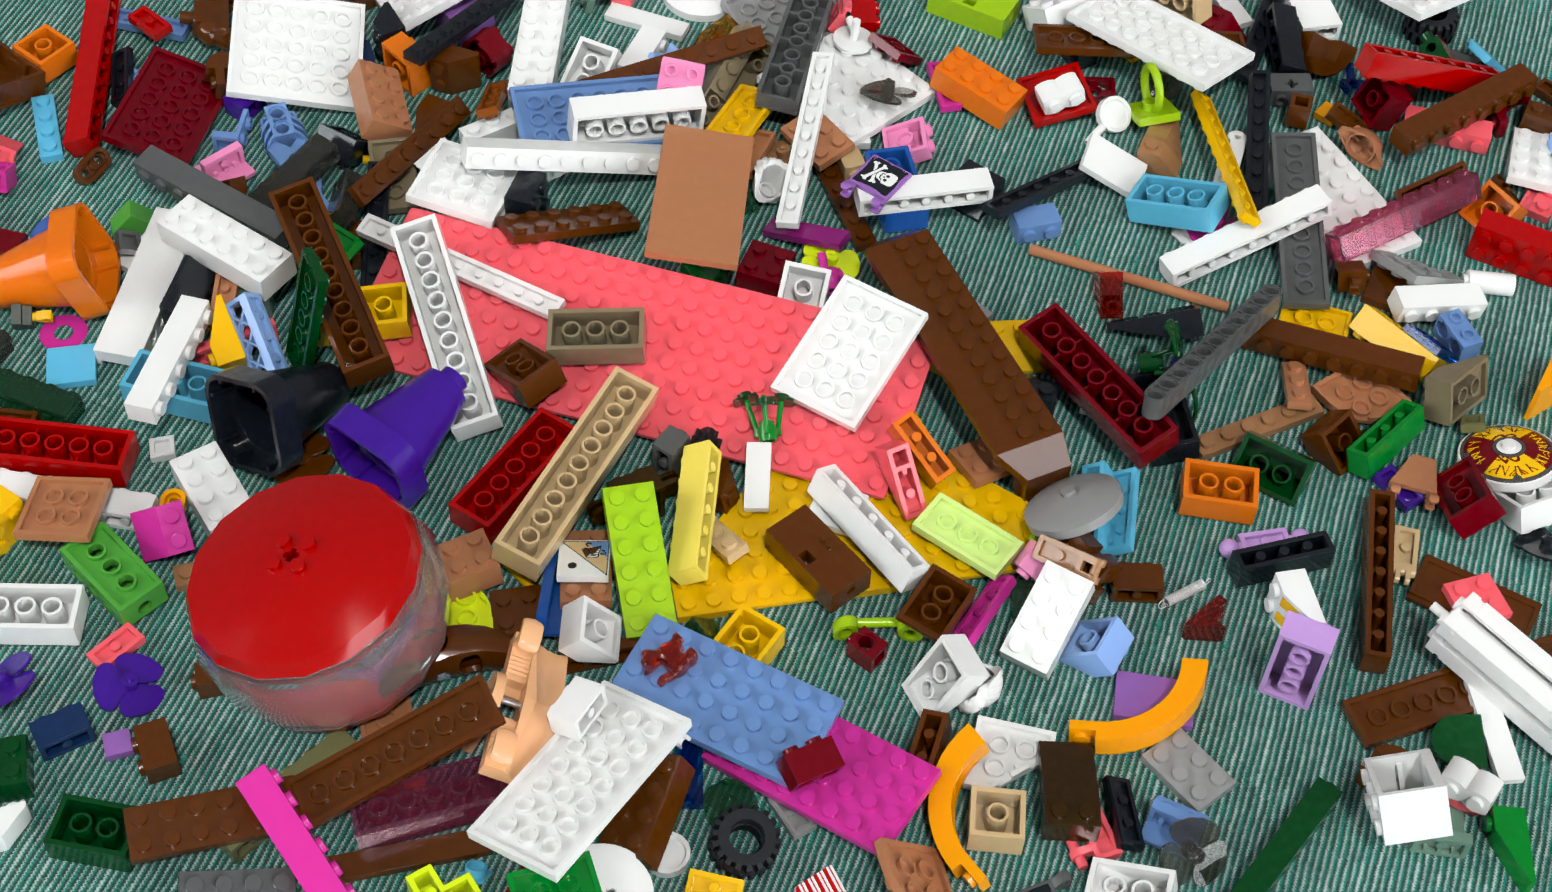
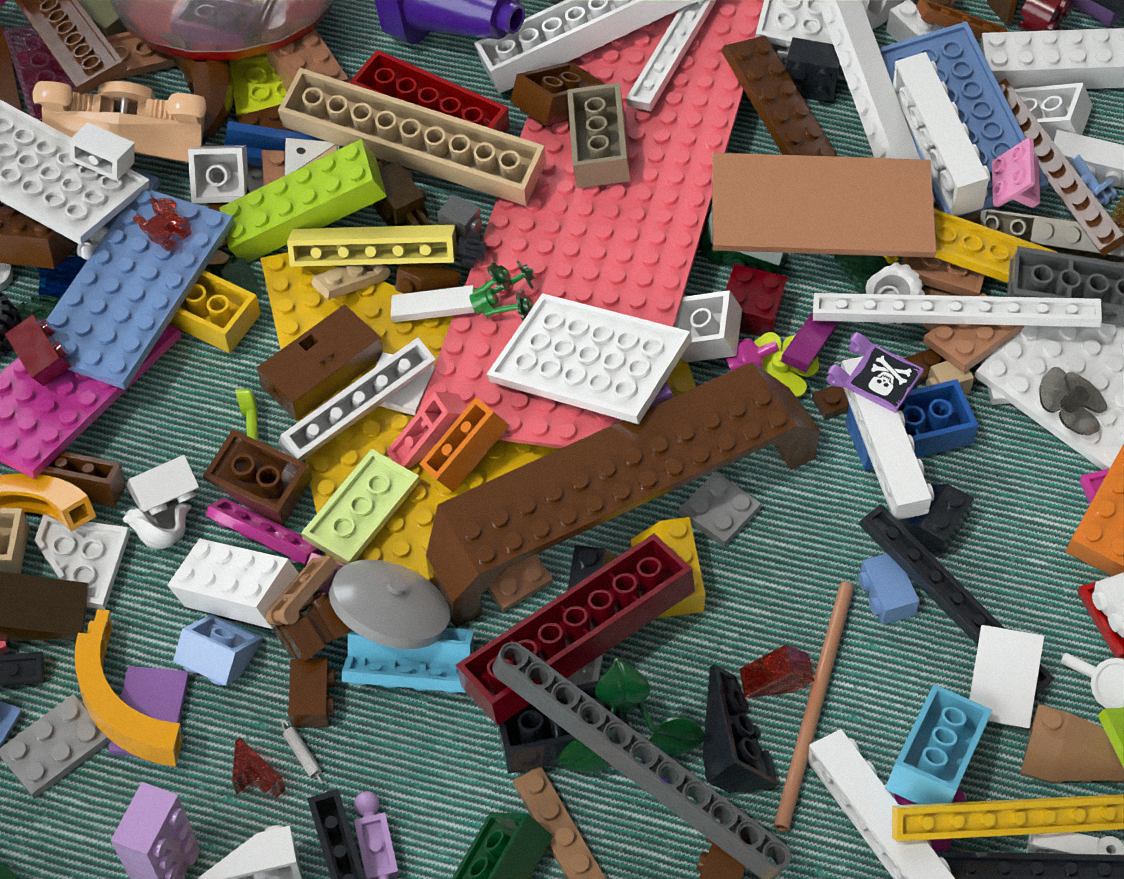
camera: 90 degrees right, 5 degrees up
dark red brick [846,626,889,674] -> none
bright pink plate [882,116,936,164] -> none
orange brick [1178,458,1260,525] -> none

